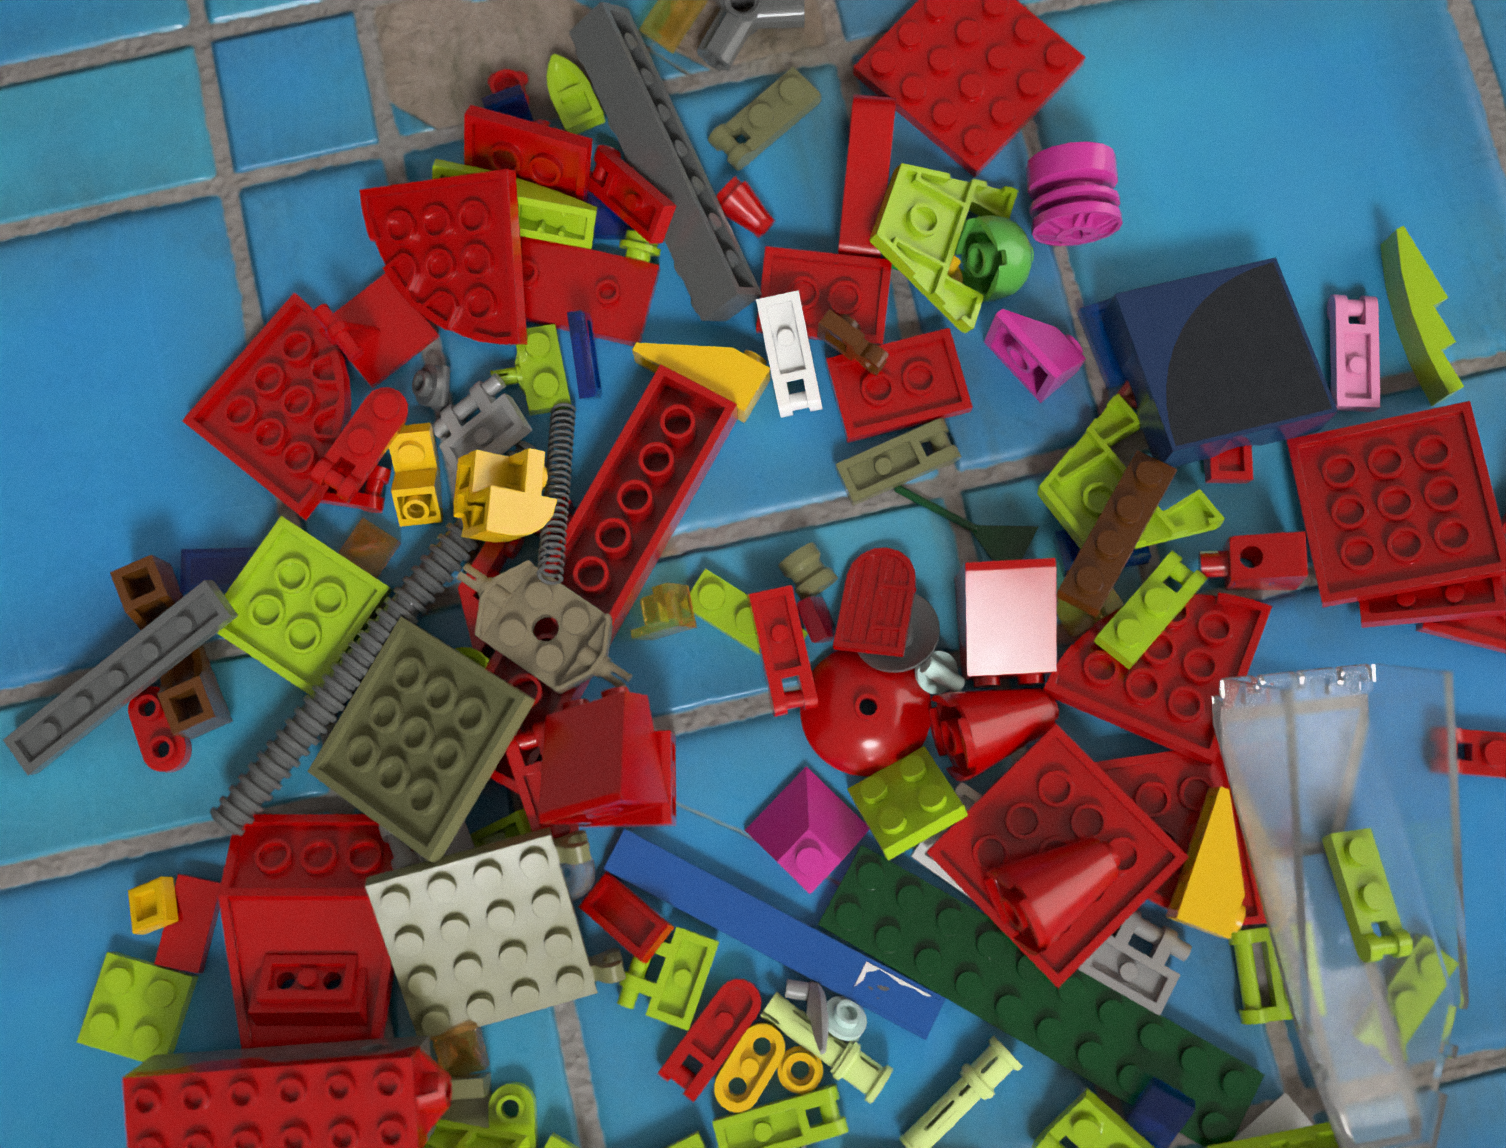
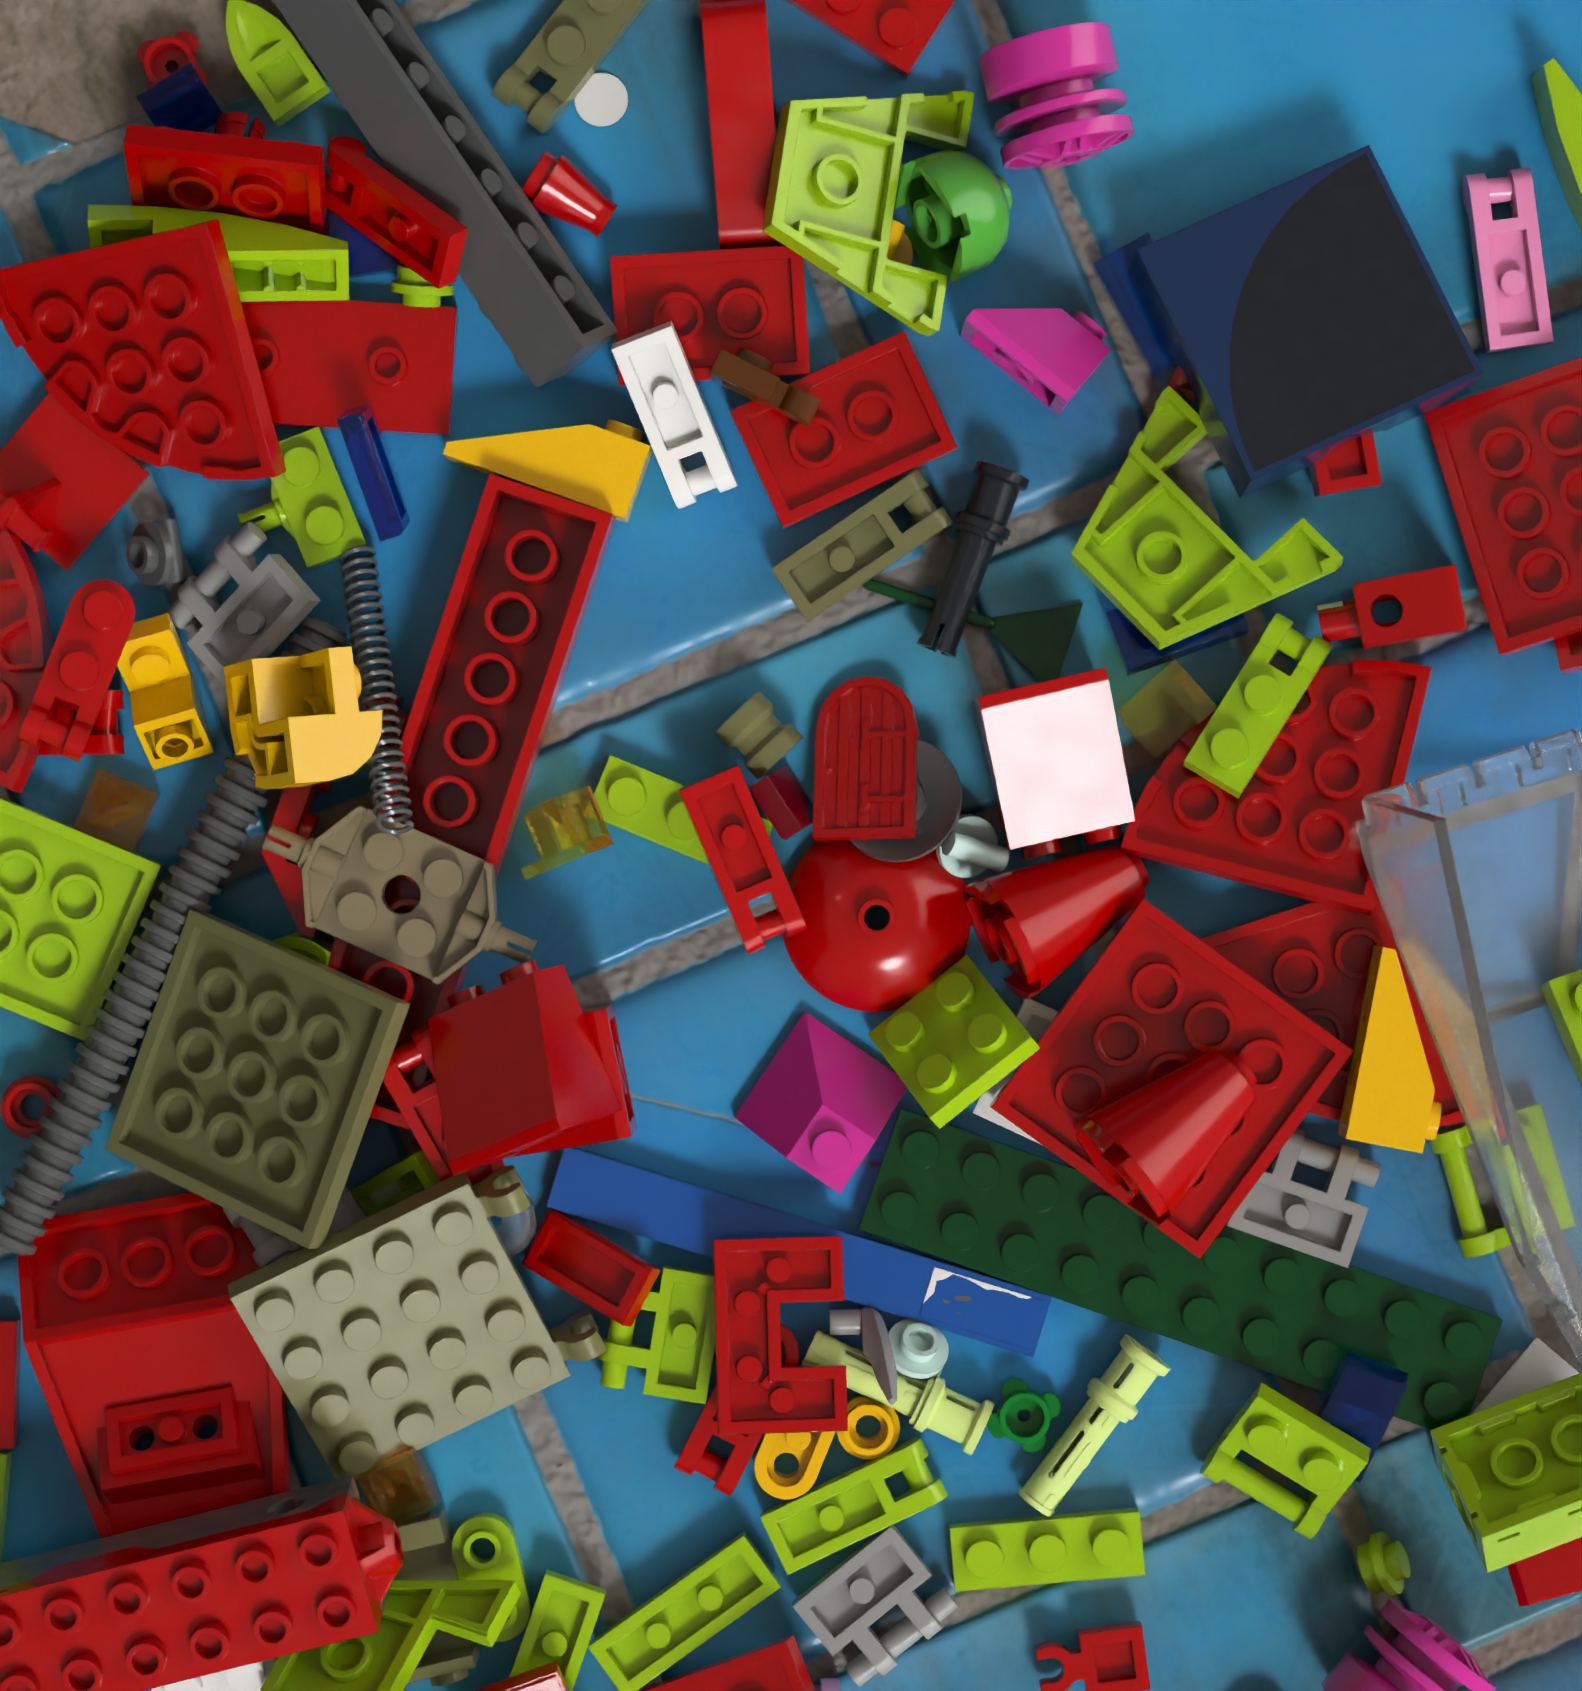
camera: 10 degrees left, 10 degrees up
reddish brown plate [1056,450,1177,618] -> none
none -> red plate [1,1075,61,1139]
none -> white sticker [574,73,628,127]
none -> red plate [713,1236,848,1435]
none -> black pin [917,461,1030,658]
none -> green plate [987,1378,1061,1452]

